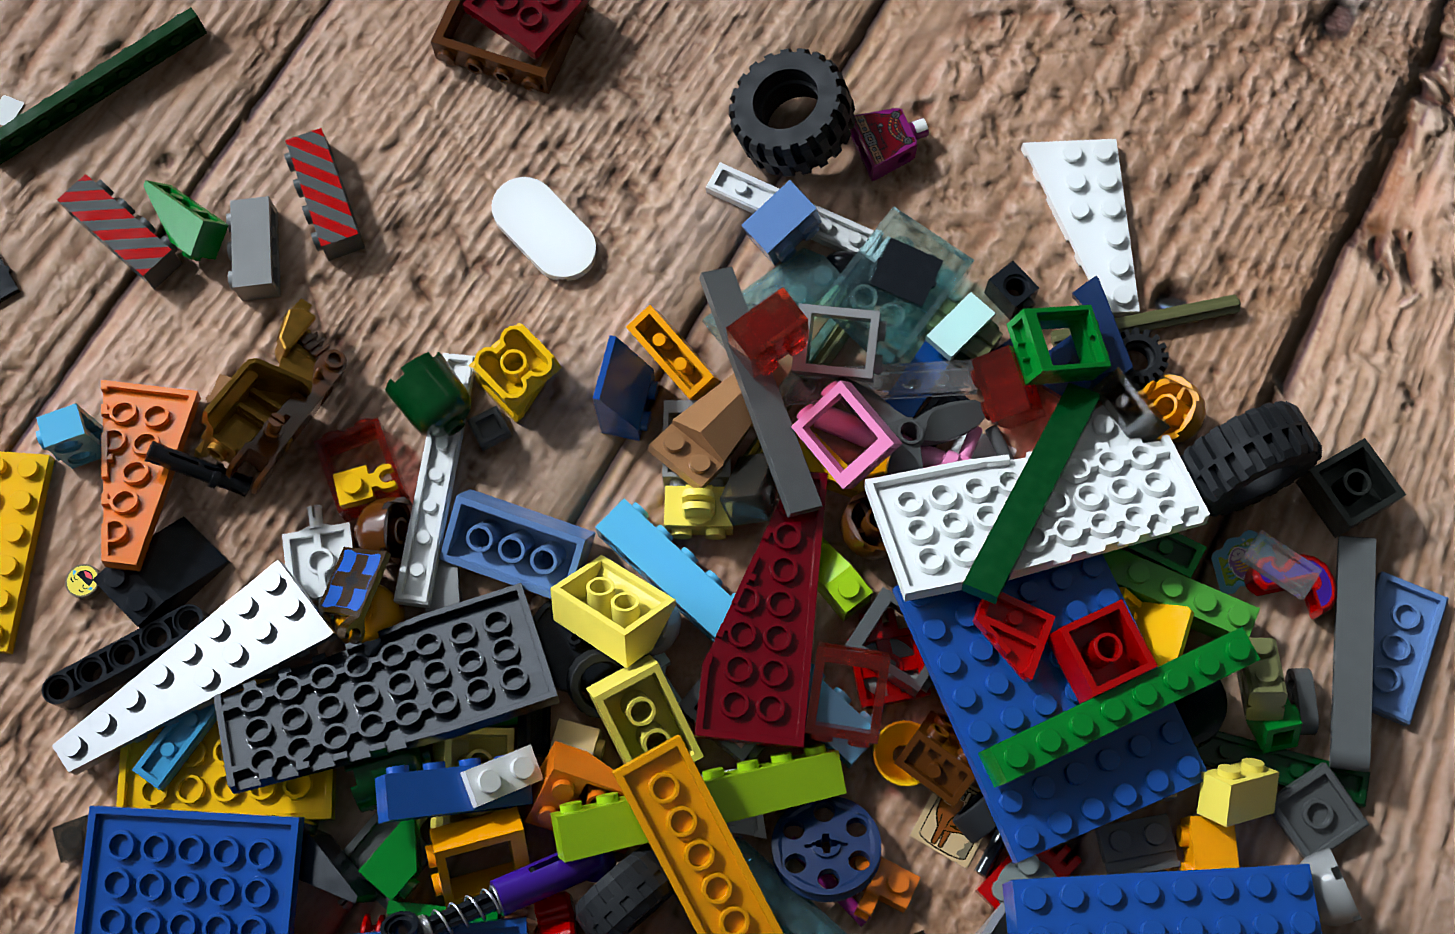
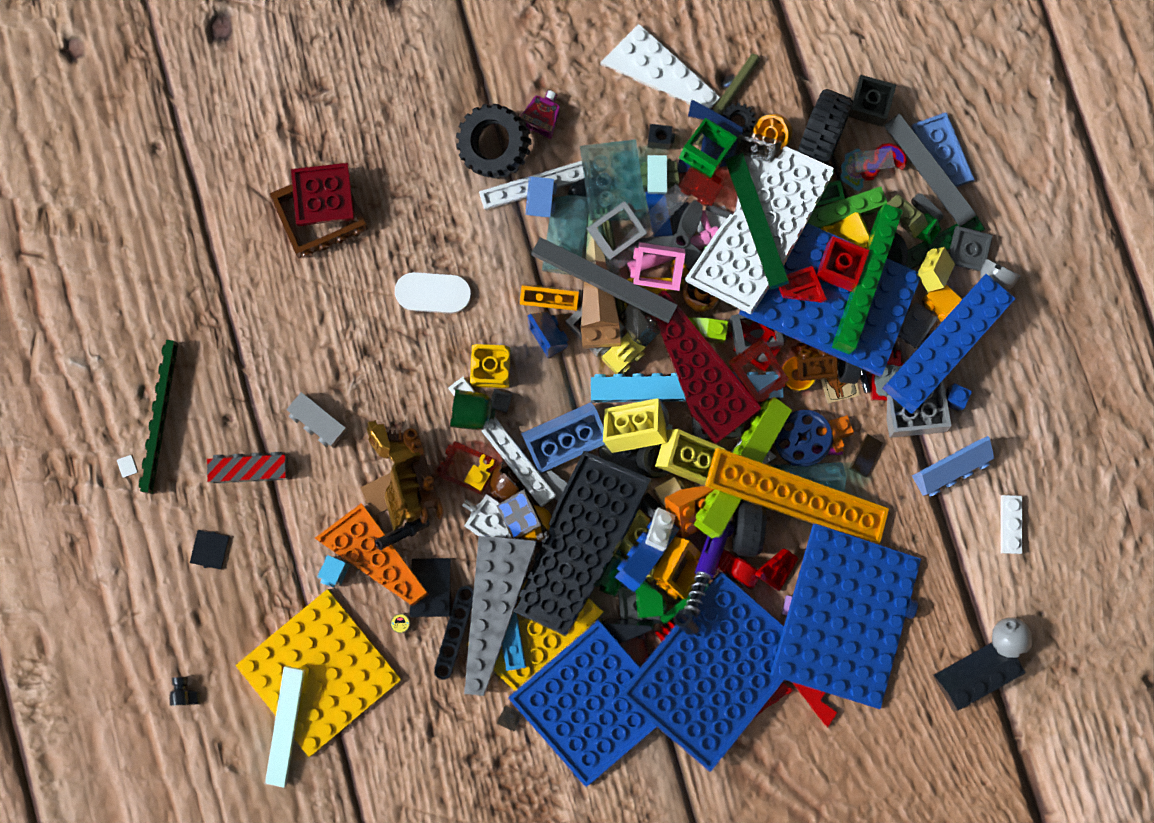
camera: 50 degrees left, 10 degrees up
green slope [143,180,229,261] -> none
dark grey brick [284,128,365,261] -> none
clear red brick [726,287,809,379] -> none
black piece [869,238,944,309] -> none

